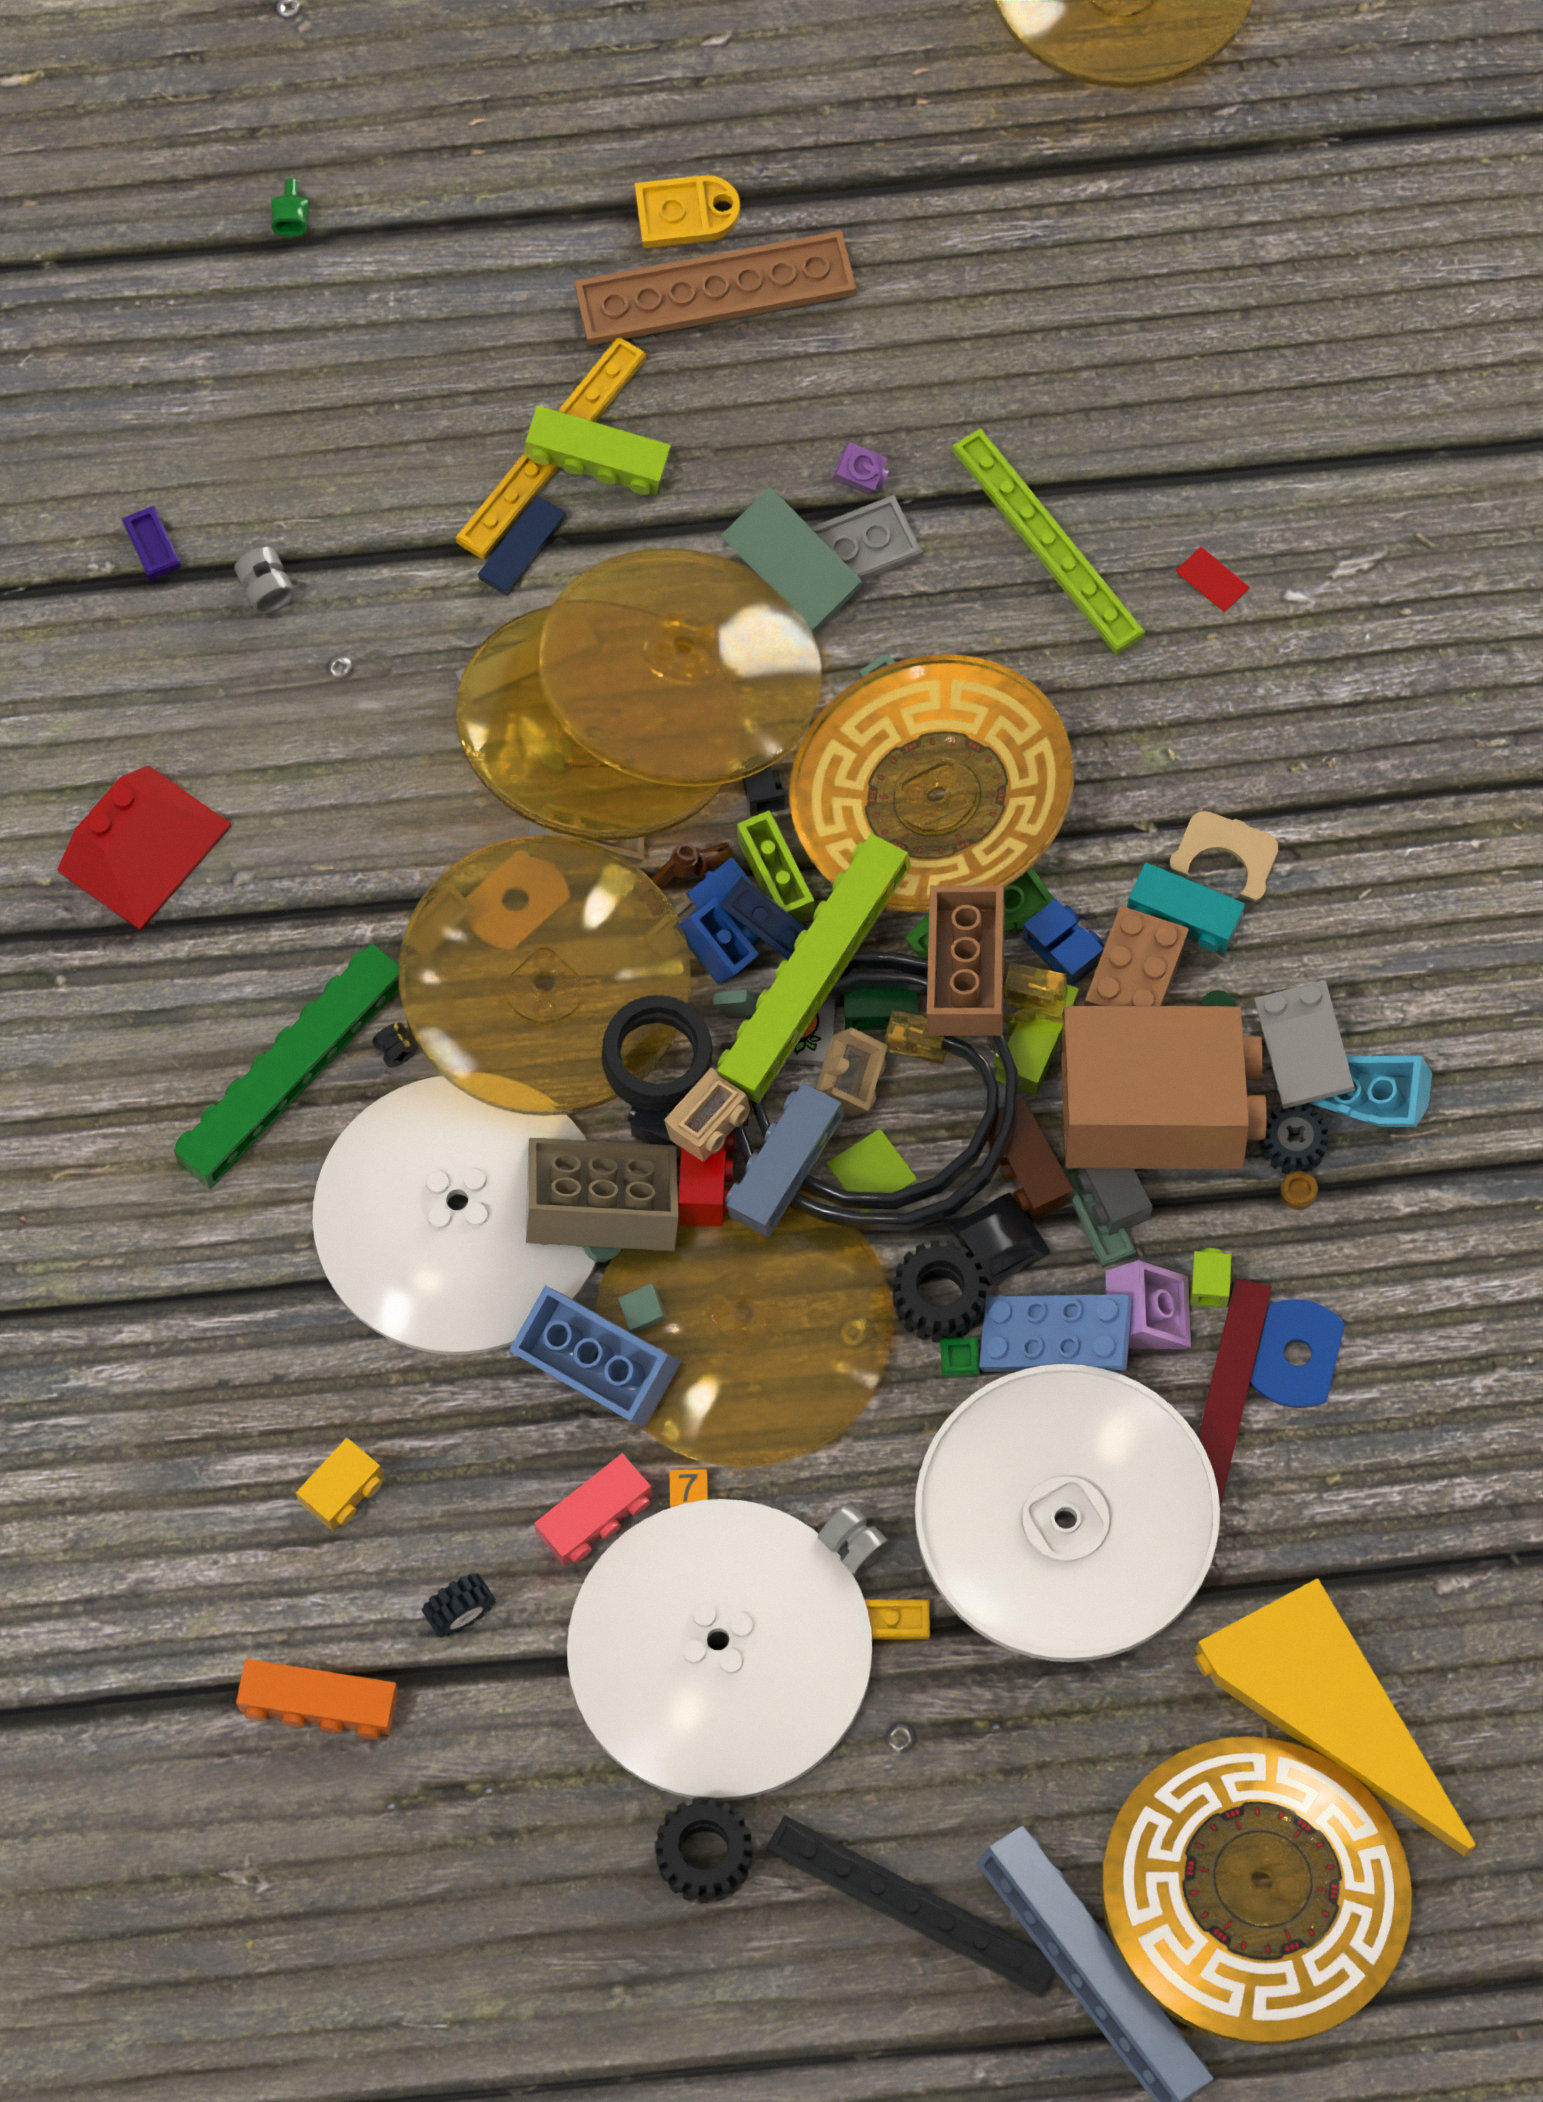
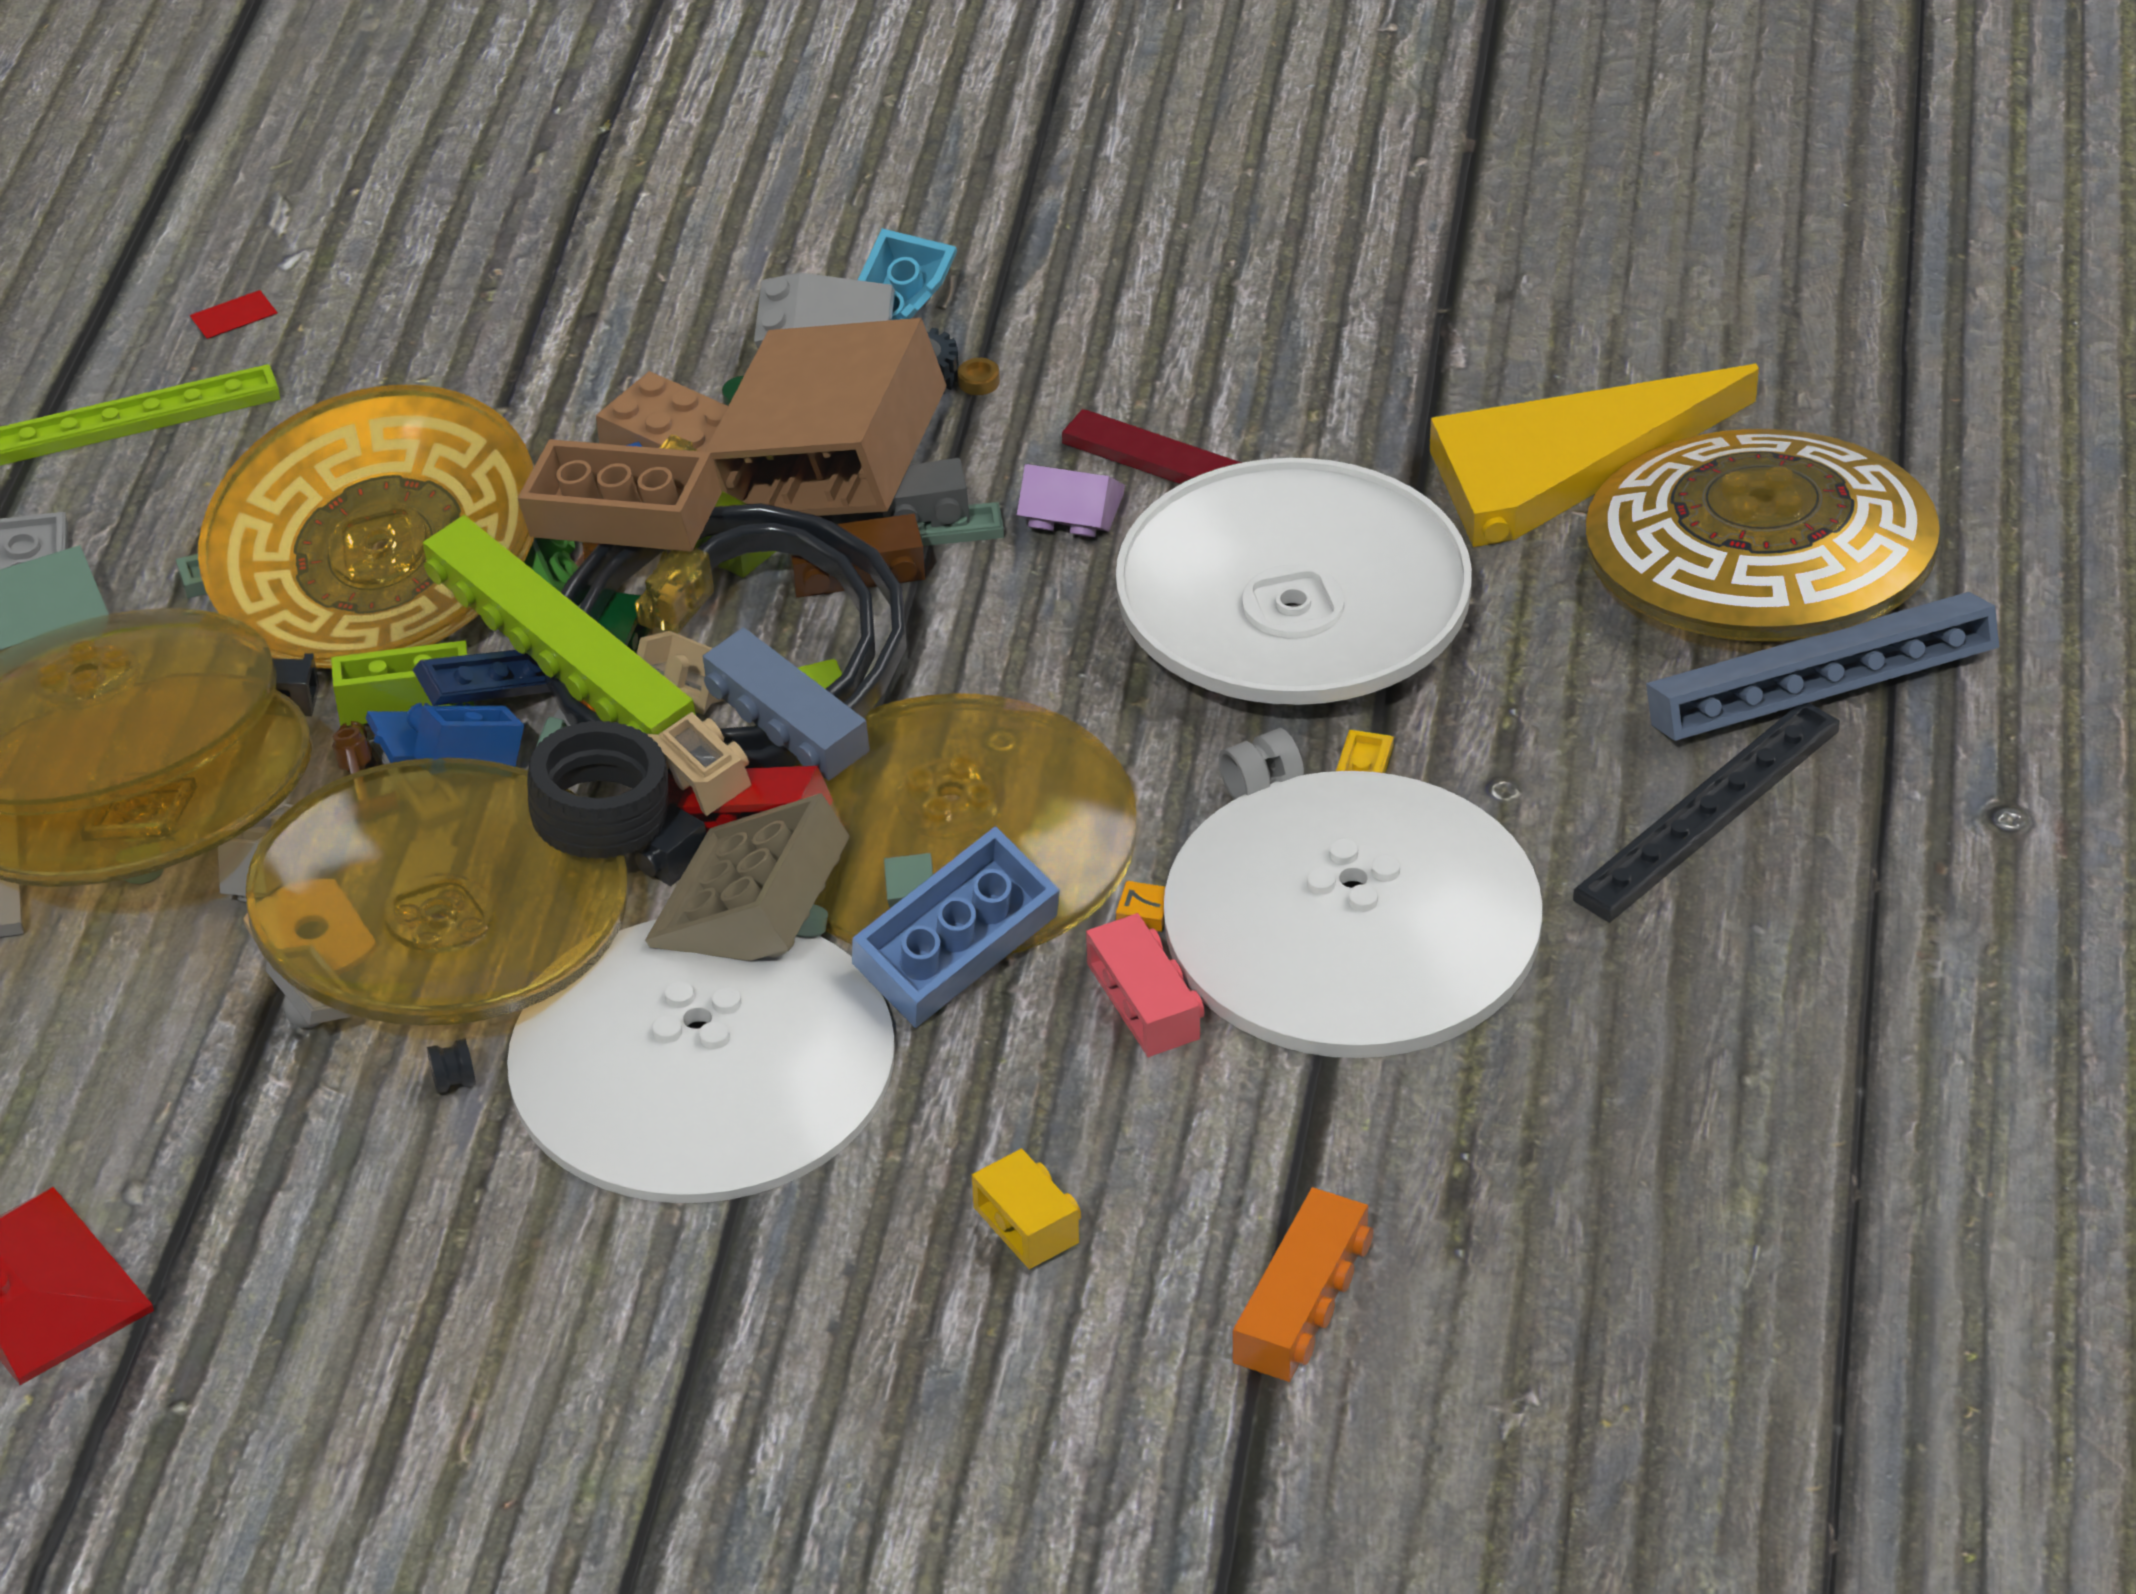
camera: 75 degrees left, 25 degrees down
green brick [173,943,407,1189] -> none
black wheel [421,1573,496,1638] -> none
black tyre [655,1797,753,1903] -> none
black tyre [893,1240,987,1343] -> none
green tile [940,1337,979,1378] -> none
black slope [948,1192,1050,1287] -> none
medium blue plate [979,1294,1132,1372] -> none
teal brick [1127,862,1245,954] -> none
tan piece [1170,811,1278,903] -> none
lime brick [1189,1248,1232,1308] -> none
blue piece [1250,1299,1345,1408] -> none

